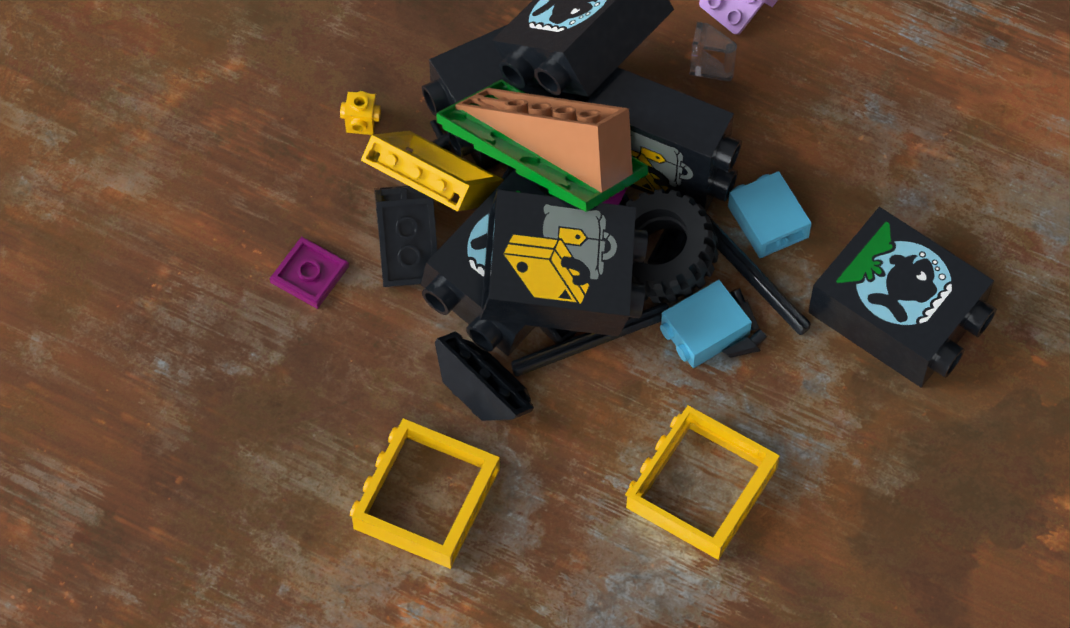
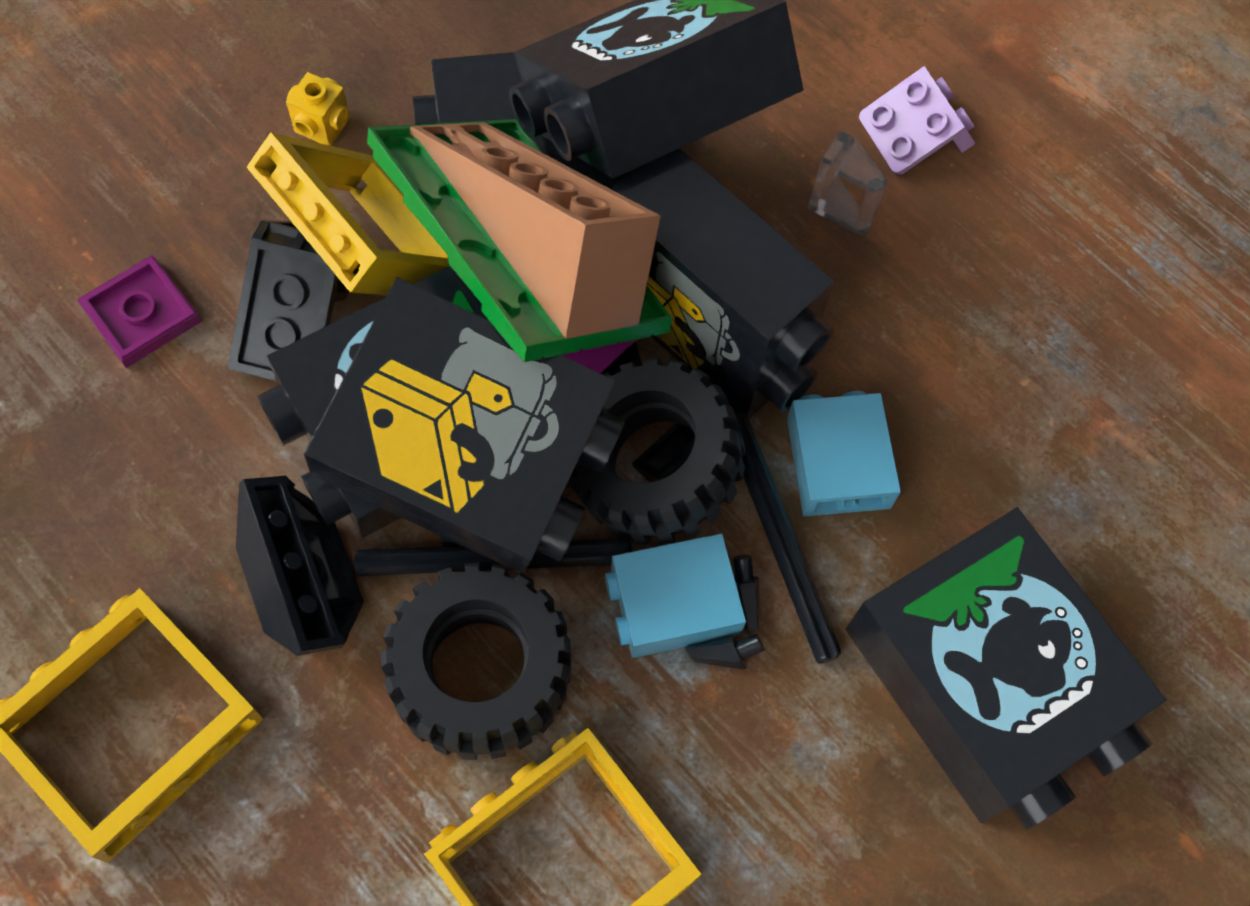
camera: 15 degrees right, 5 degrees up
none -> black tyre [381,563,571,760]

